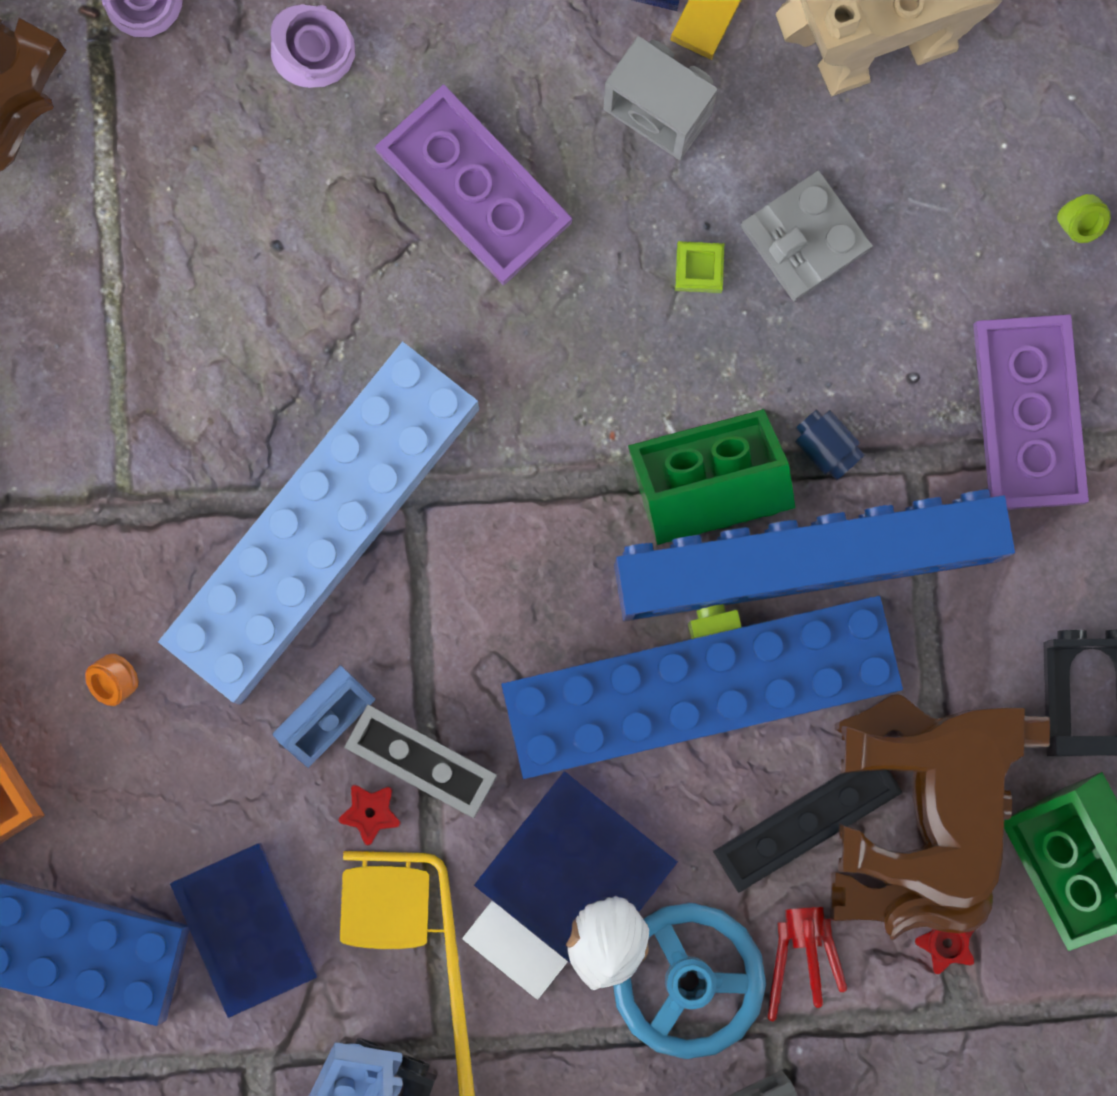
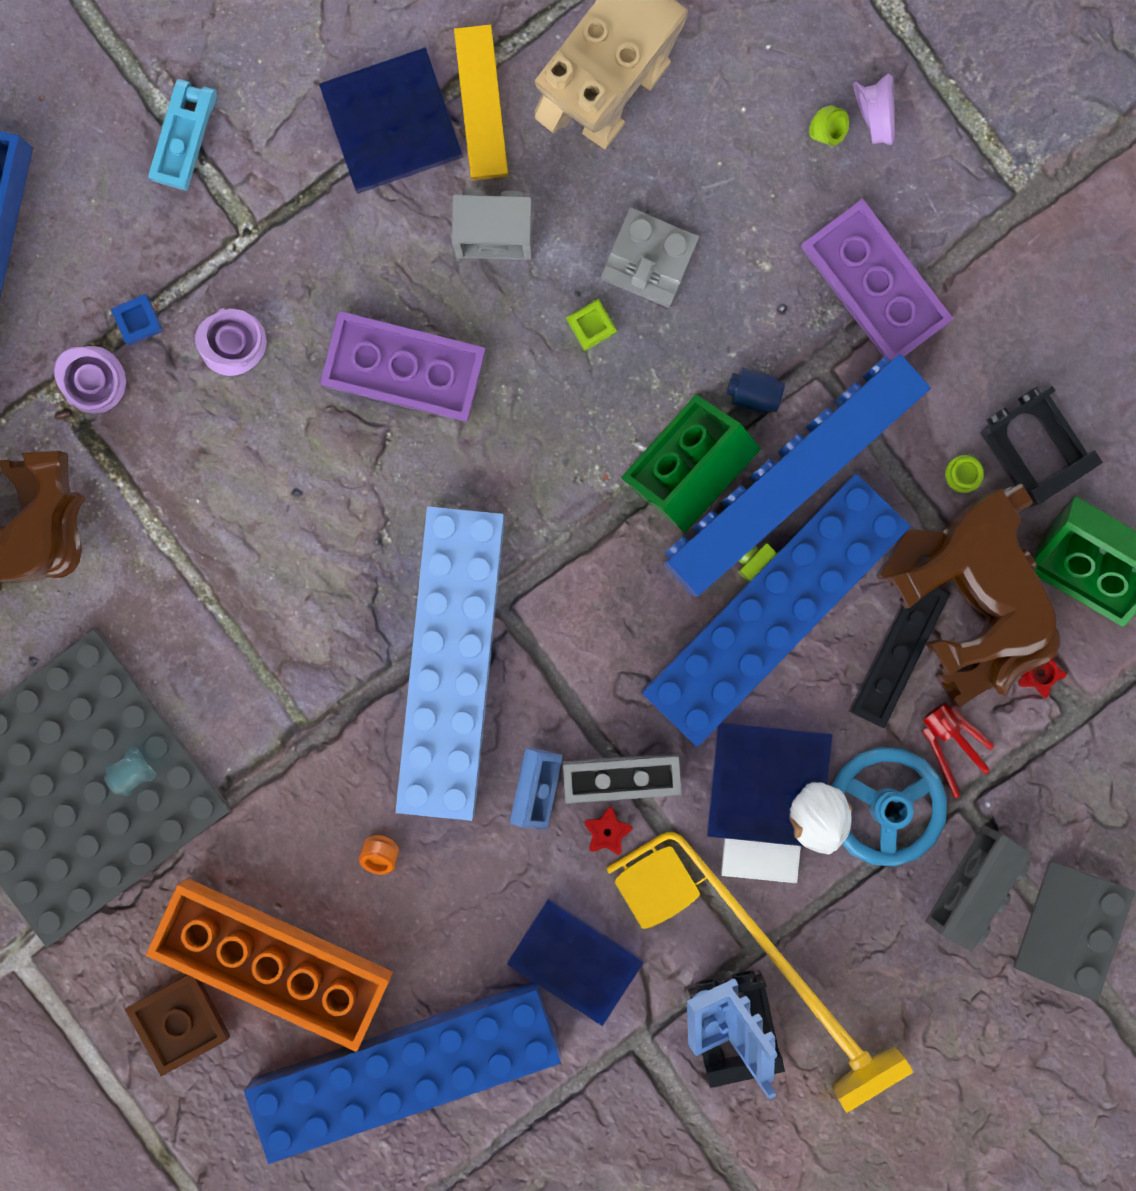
camera: 30 degrees left, 5 degrees up
none -> lime plate [945,455,984,493]

